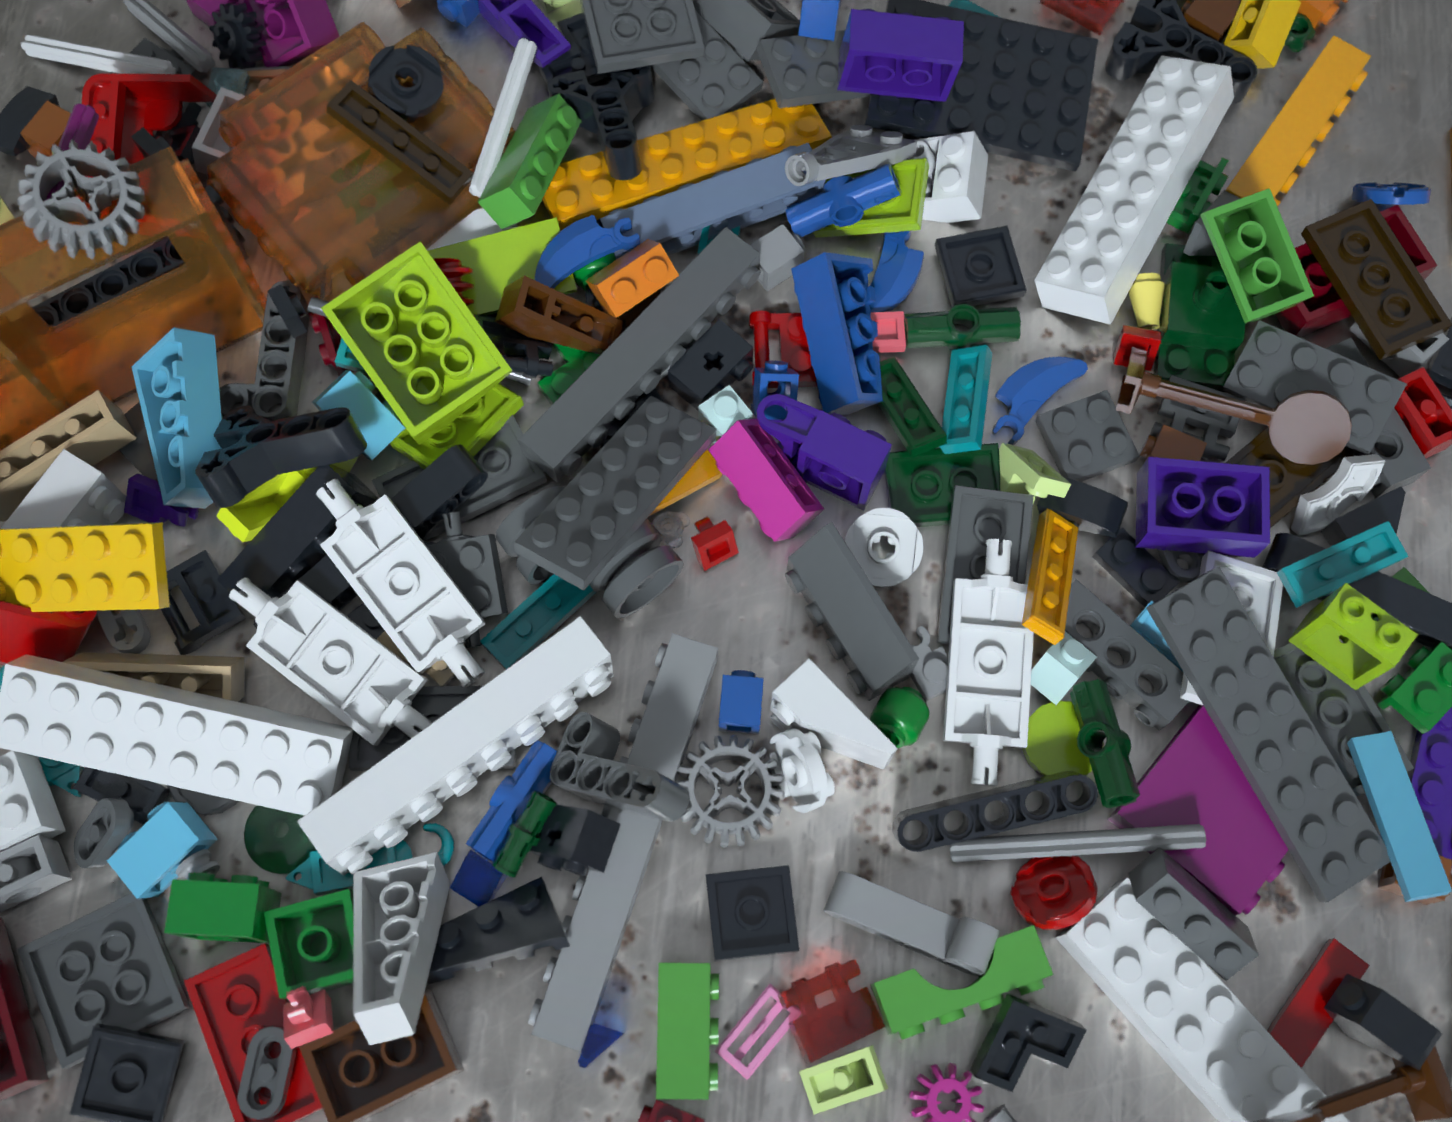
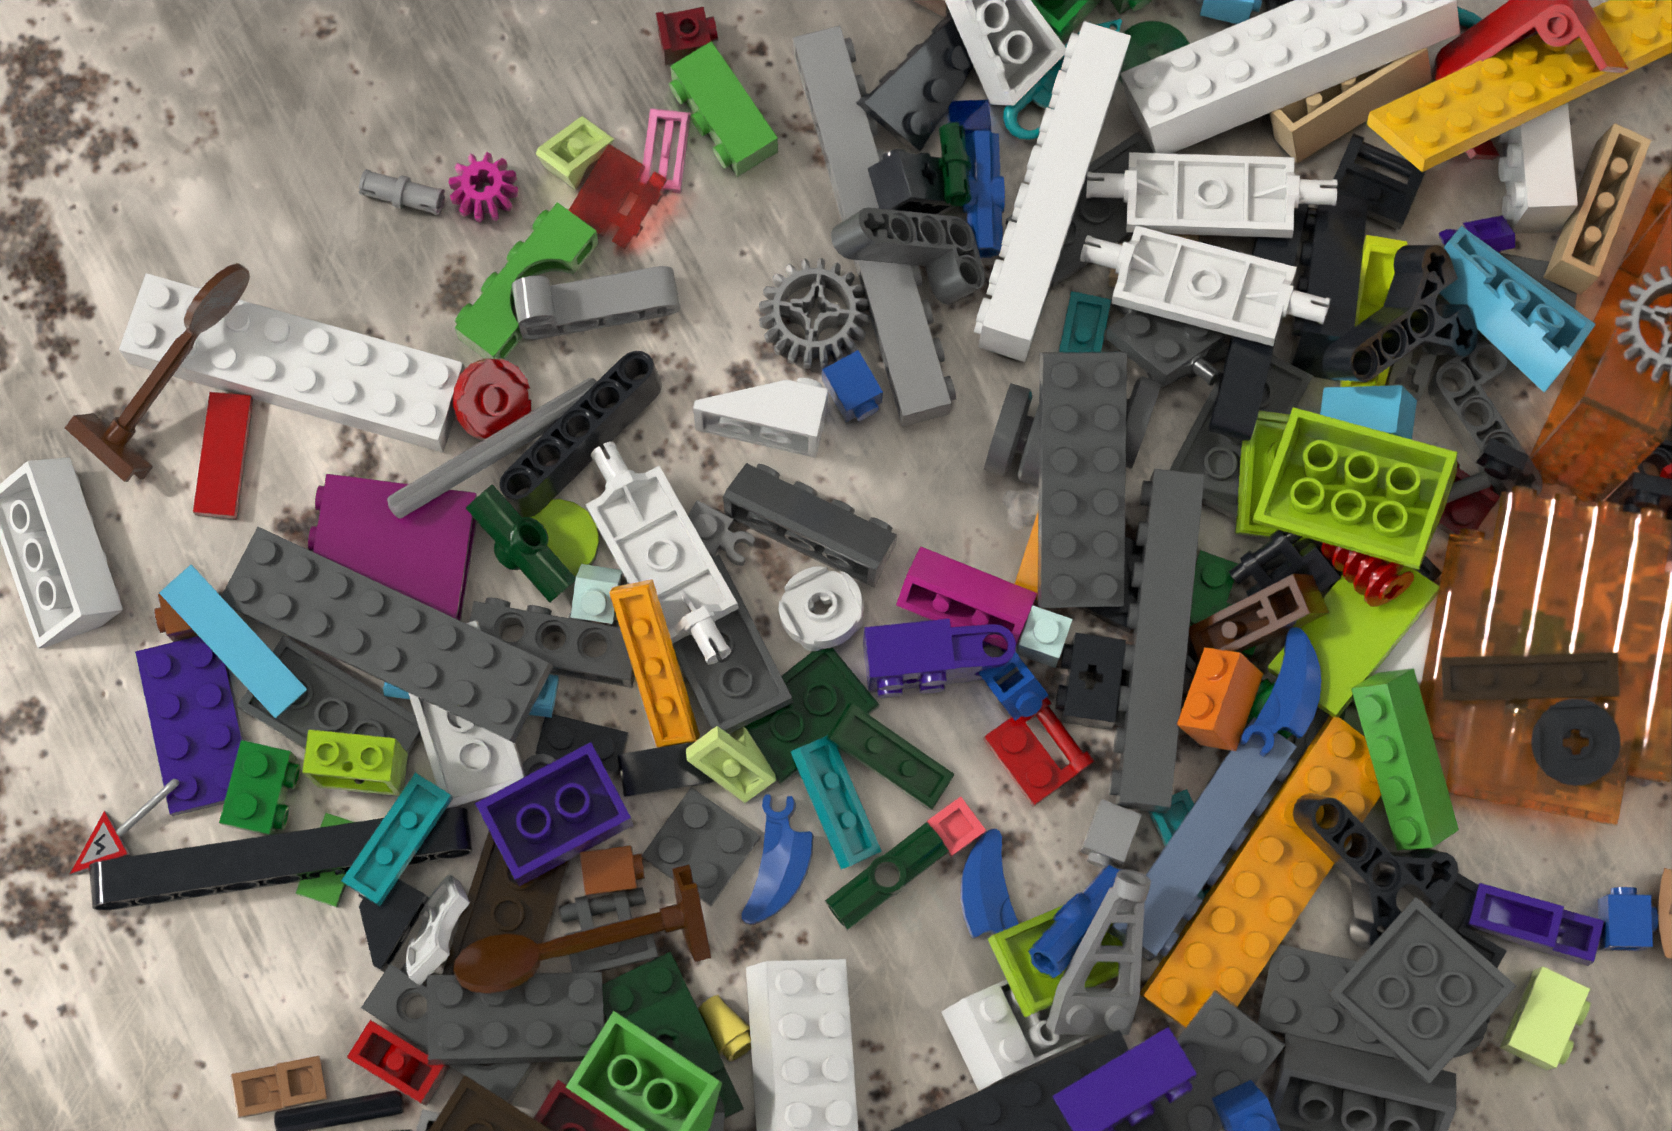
camera: 145 degrees right, 5 degrees up
white axle [469,38,537,198] -> none
clear blue slope [578,1023,625,1068] -> none
red tile [691,516,739,571] -> none
black plate [706,865,799,961] -> none
white plate [769,728,835,813] -> none
blue wedge [791,252,883,415] -> none
green head [870,687,930,748] -> none
black plate [934,226,1027,308] -> none
black plate [970,993,1087,1092] -> none
red tile [1113,325,1161,371] -> none
dark grey brick [1128,847,1259,981] -> none
black slope [1324,974,1442,1070] -> none

